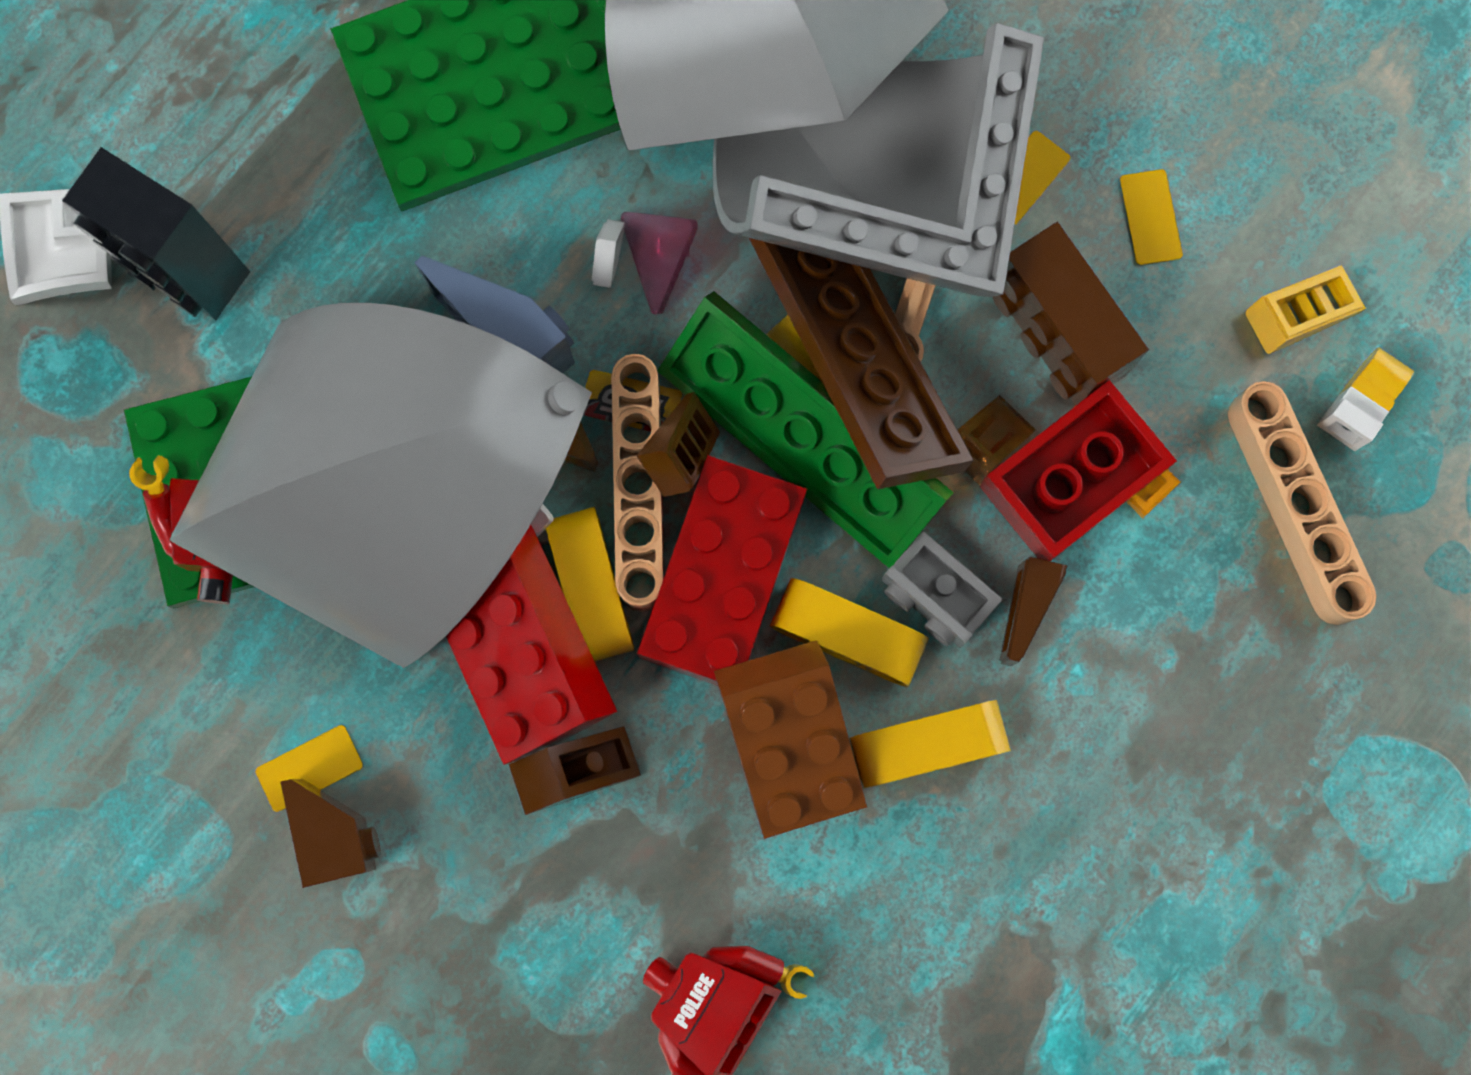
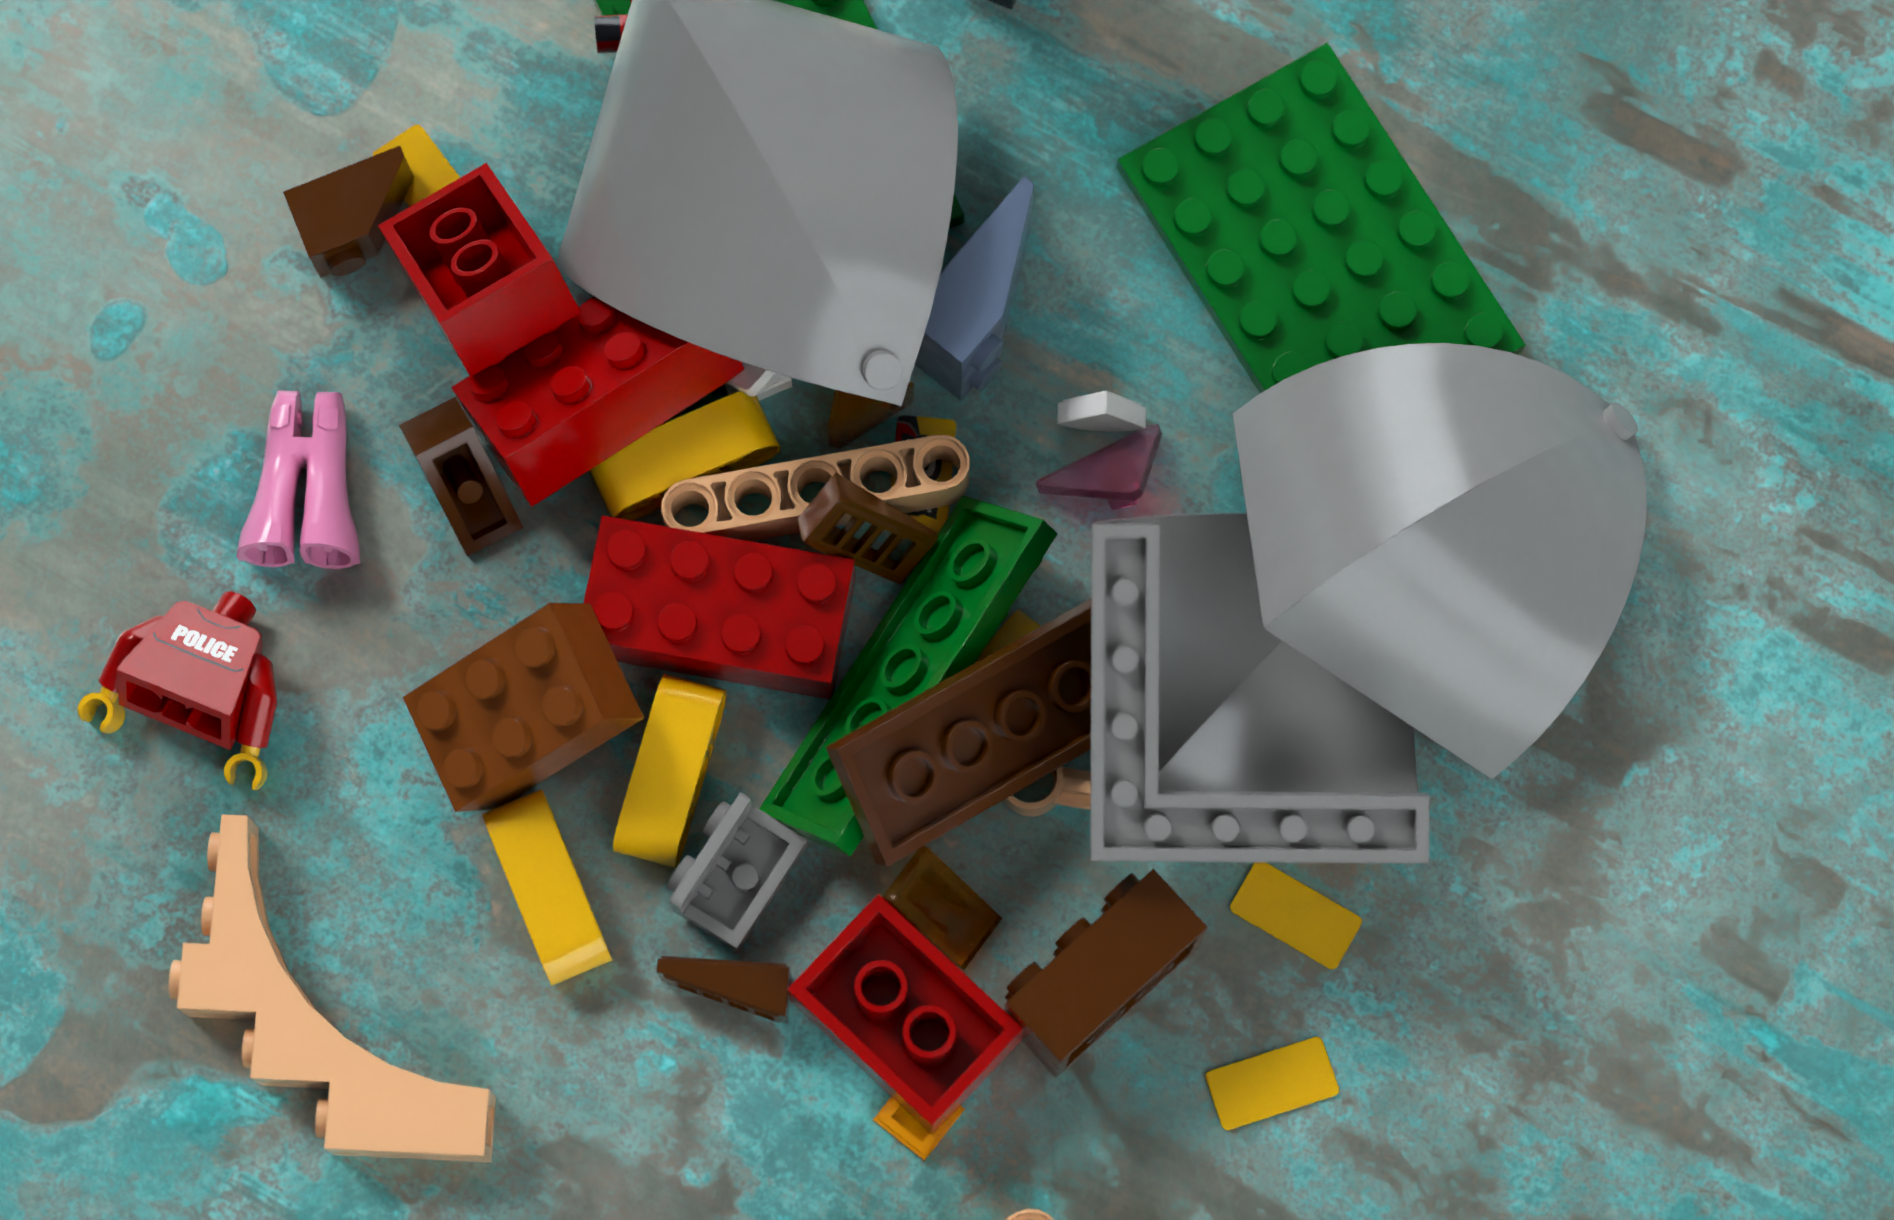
camera: 80 degrees right, 5 degrees down
none -> light nougat arch [169,814,496,1162]
none -> bright pink piece [237,391,360,569]
none -> red brick [378,163,581,377]

